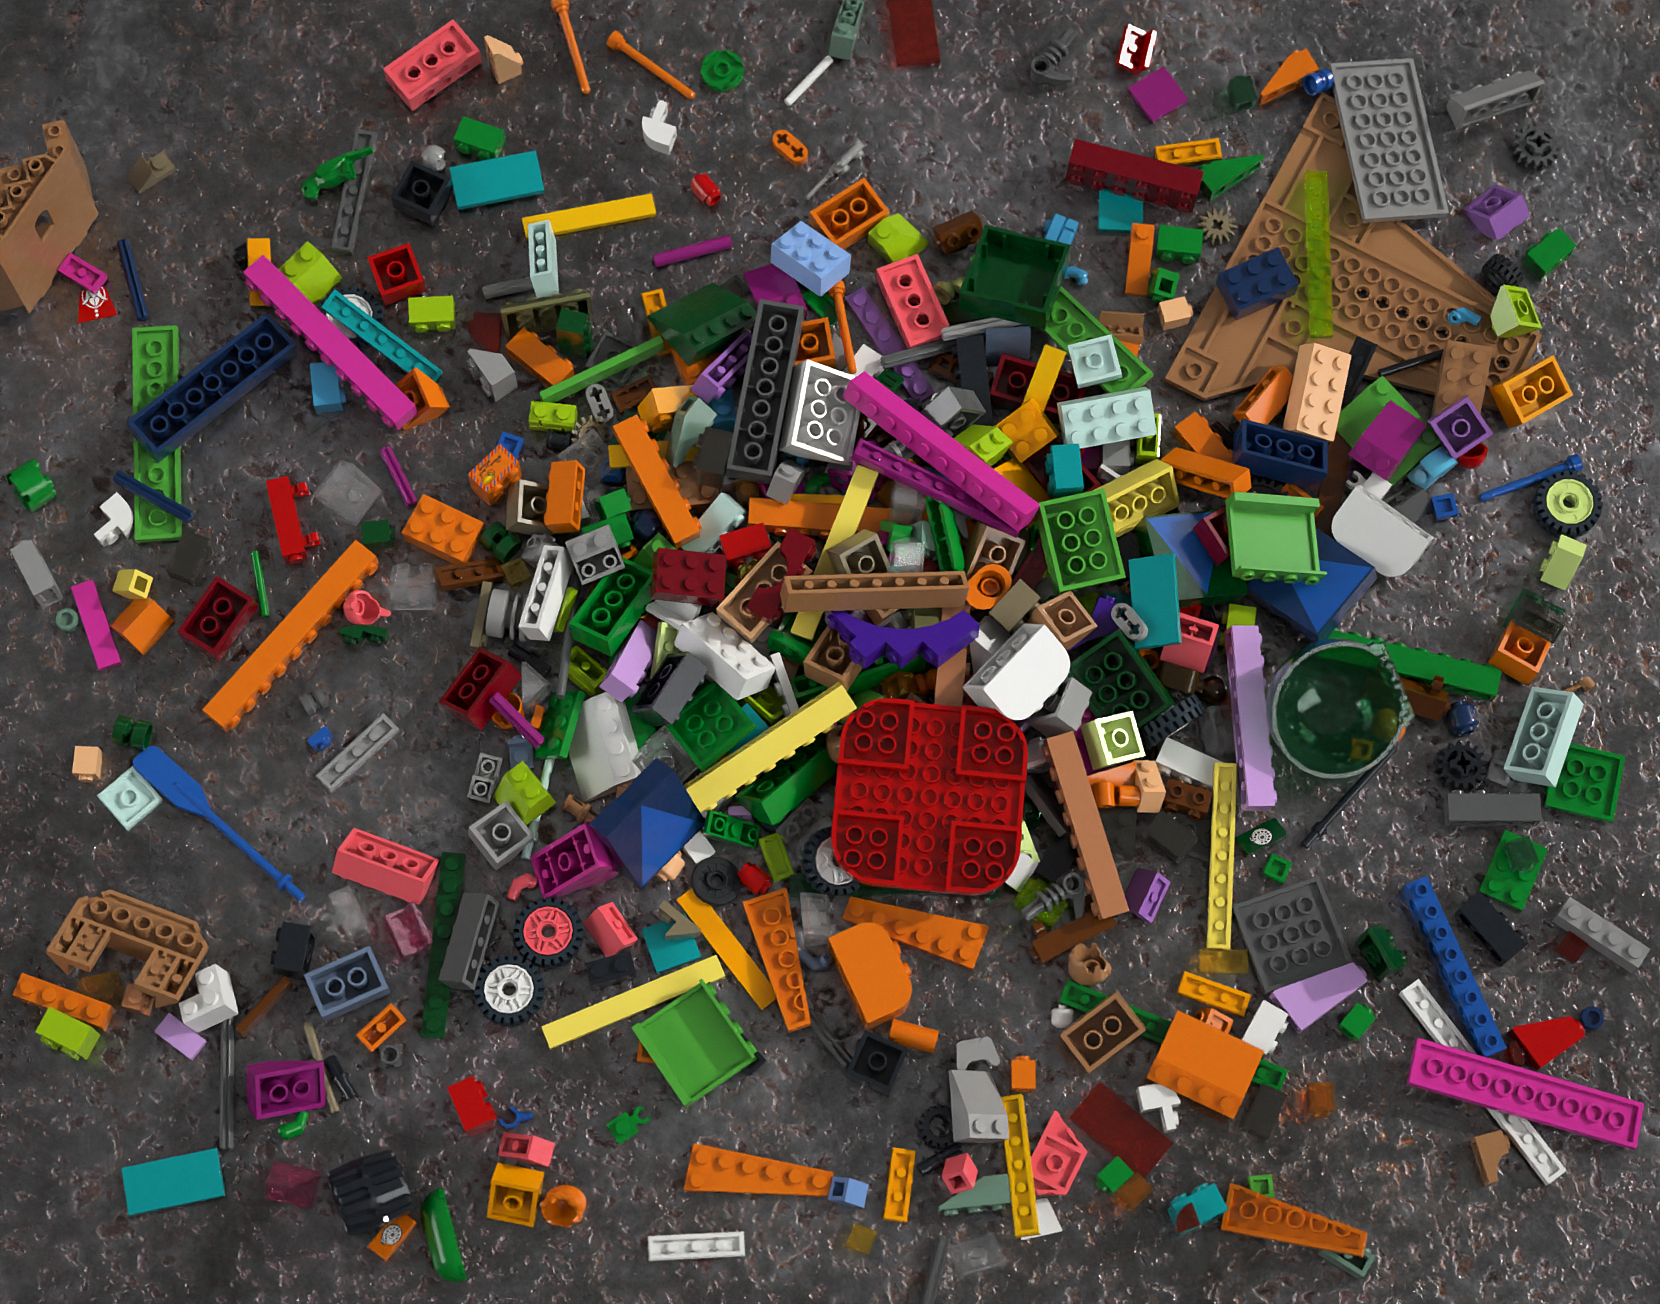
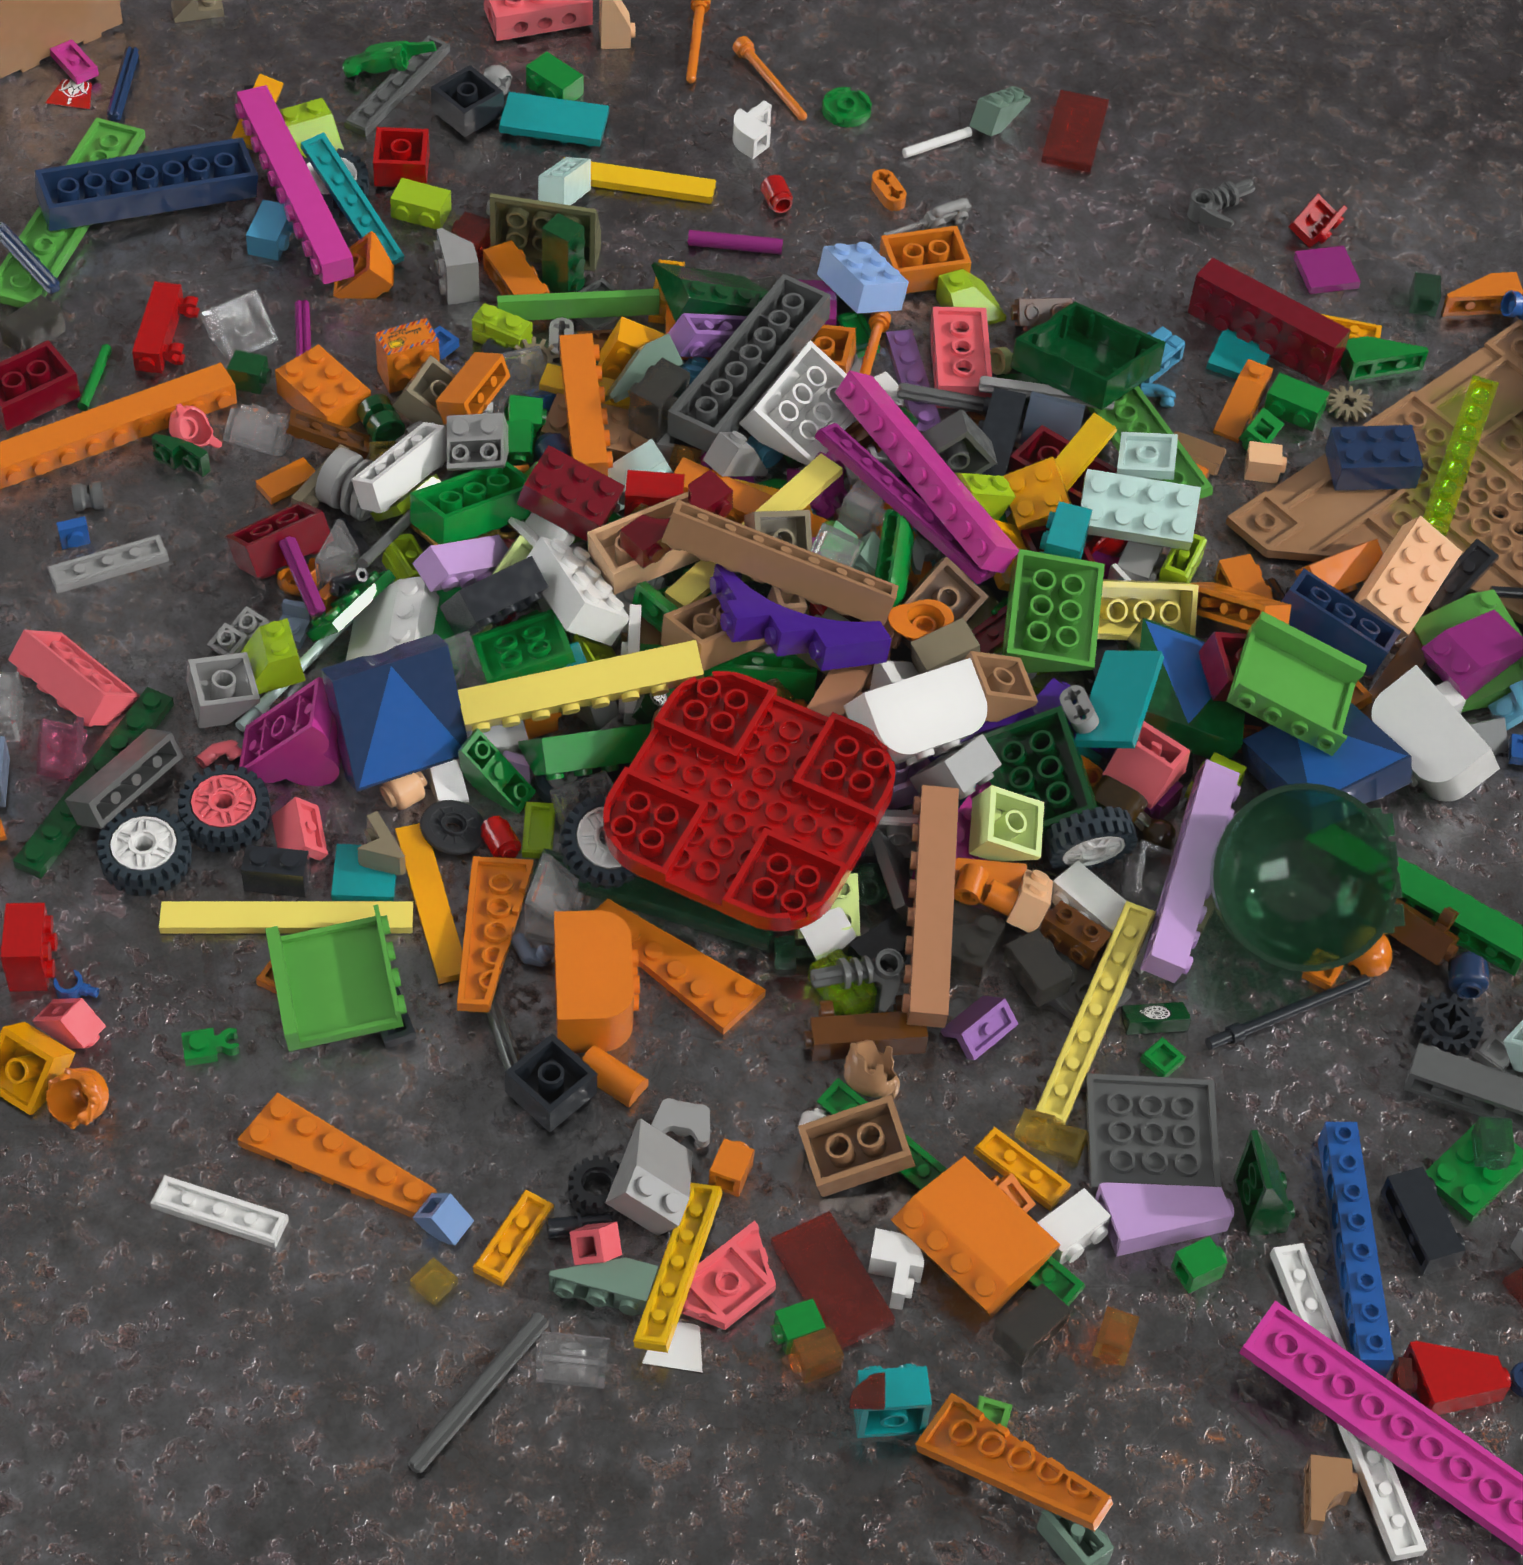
camera: 20 degrees right, 20 degrees down
none -> orange tile [255,457,316,505]
none -> black arm [329,568,369,597]

